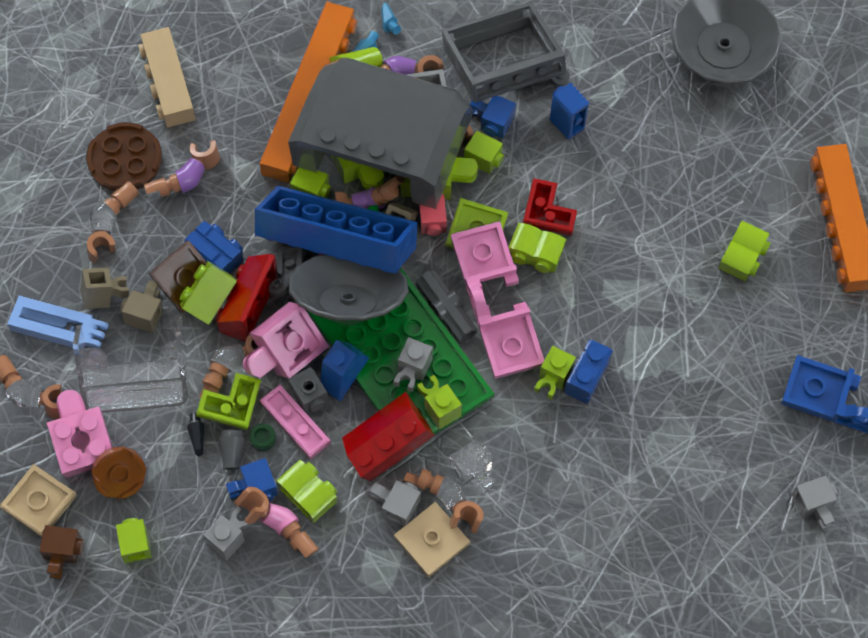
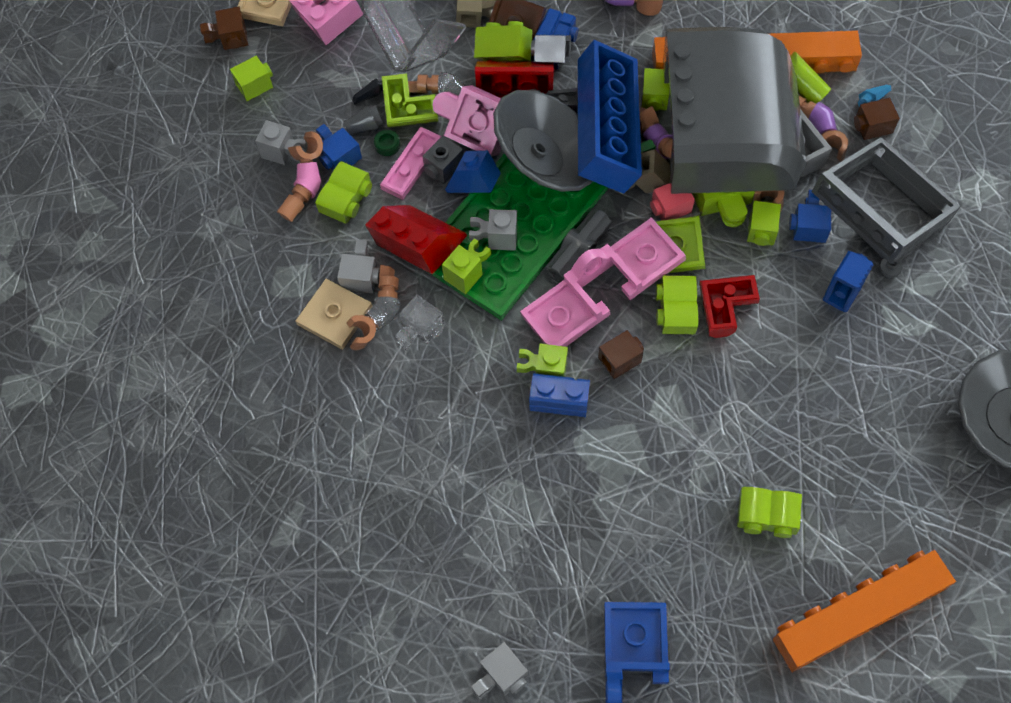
camera: 75 degrees right, 0 degrees up
dark orange tile [92,447,146,499] -> none
dark azure bar [351,31,379,52] -> none
none -> flat silver brick [531,35,571,63]
none -> reddish brown brick [598,330,644,379]
none -> reddish brown brick [854,97,900,140]

